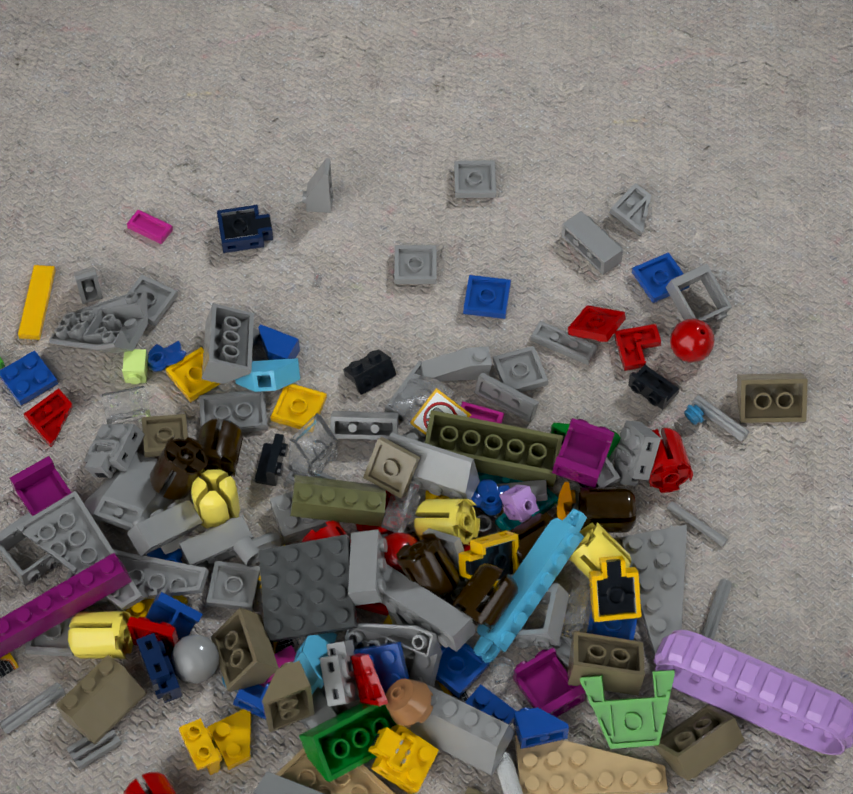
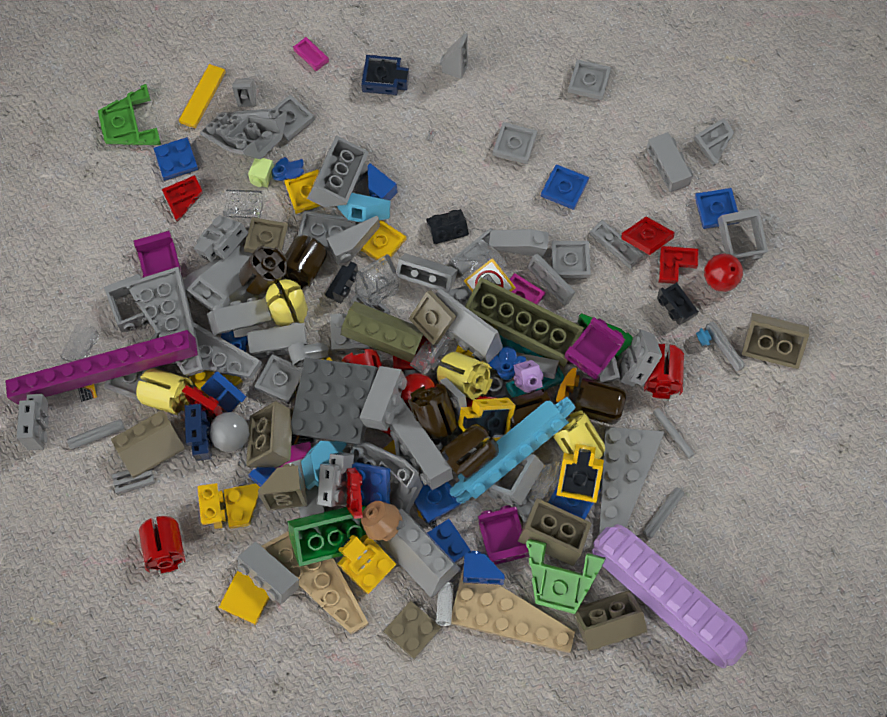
camera: 20 degrees right, 10 degrees up
none -> light grey slope [327,216,380,264]

